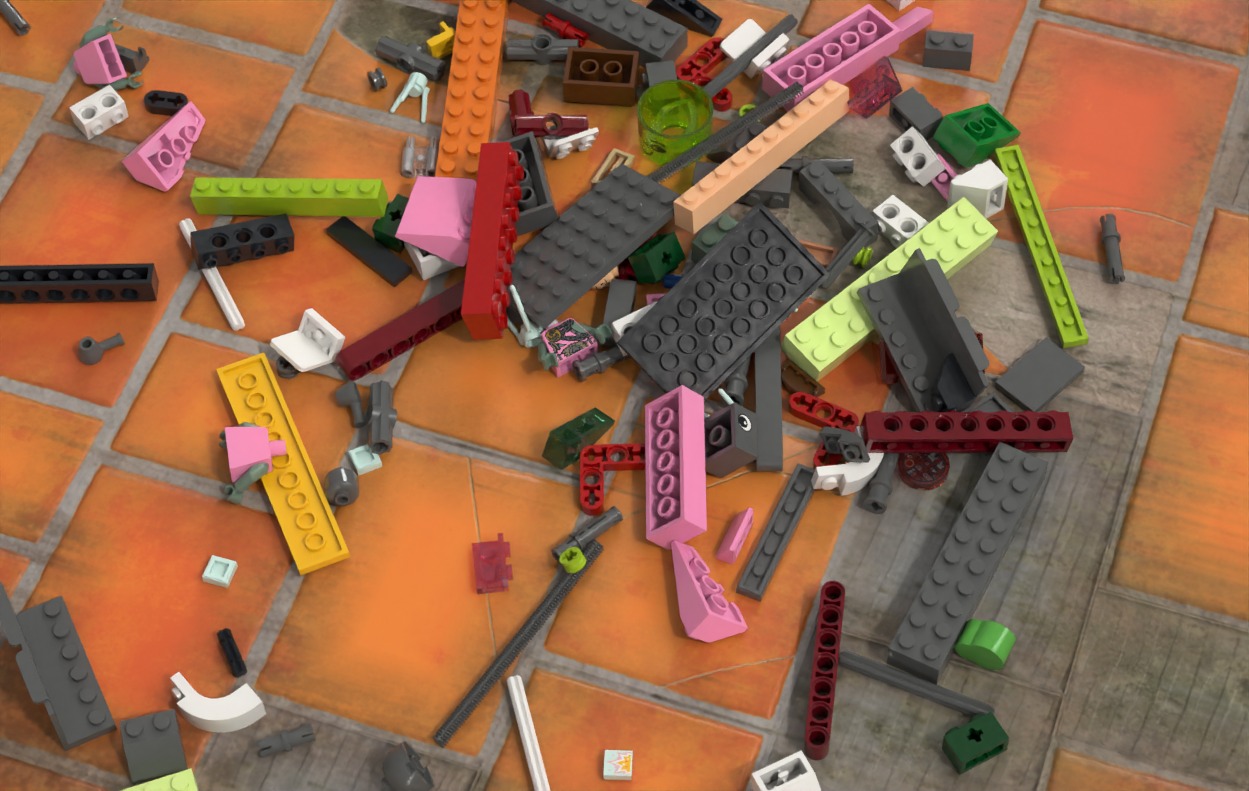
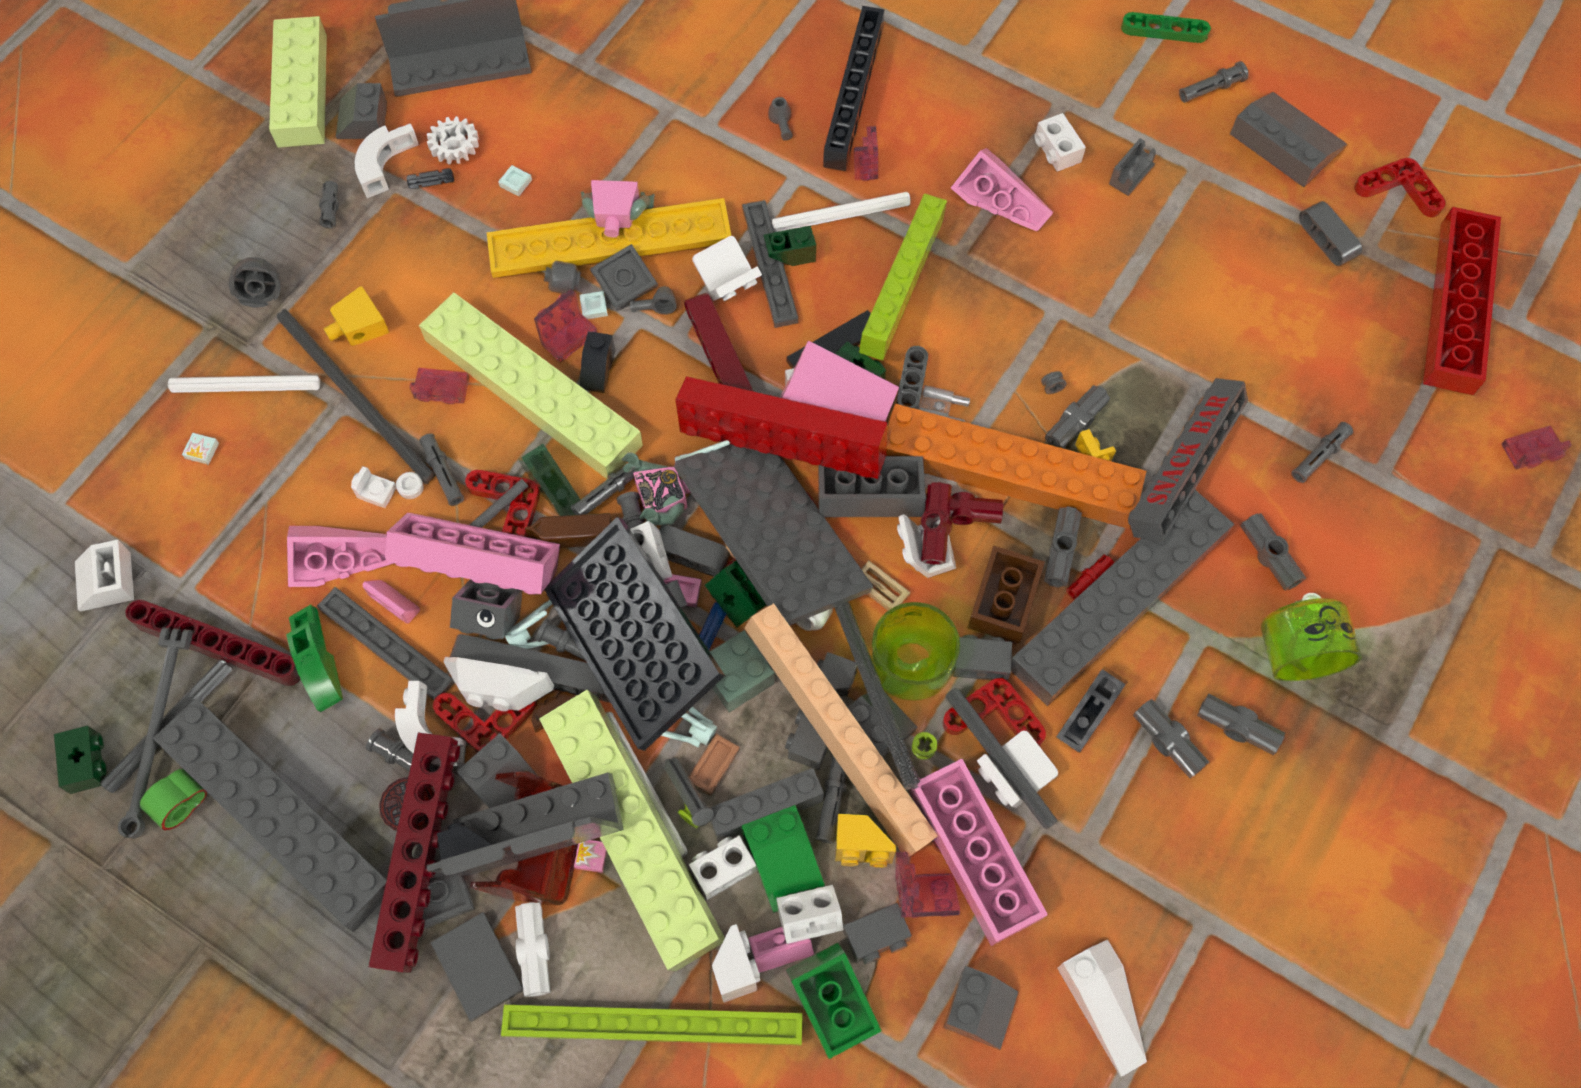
camera: 100 degrees right, 10 degrees up
bright pink torso [73,17,144,90] -> none
black beam [144,90,188,116] -> none
black brick [190,214,295,270] -> none
dark grey piece [365,380,397,455] -> none
light aqua plant [390,72,430,123] -> none
lime bush [559,547,586,573] -> none
dark grey slope [820,427,870,463] -> none
bright pink slope [892,7,934,44] -> none
none -> dark grey hinge [118,627,192,839]
none -> green slope [286,604,343,712]
none -> yellow torso [323,286,389,346]
none -> white bracket [351,466,396,508]
none -> white tile [396,472,424,499]
none -> yellowish green brick [419,293,643,479]
none -> white gear [427,116,479,164]
none -> white wedge [443,657,554,711]
none -> dark grey slope [457,733,542,808]
none -> dark grey bar [469,479,529,528]
none -> white piece [515,902,551,997]
none -> reddish brown piece [525,513,612,548]
none -> clear pink bracket [534,289,597,363]
none -> dark grey pin [571,468,636,515]
none -> black slope [579,331,615,393]
none -> dark grey tile [590,244,658,311]
none -> dark grey tile [742,200,798,328]
none -> green slope [742,805,825,913]
none -> dark green slope [763,225,816,266]
none -> yellow slope [835,814,896,868]
none -> clear pink bracket [854,126,878,181]
none -> dark grey beam [896,346,928,410]

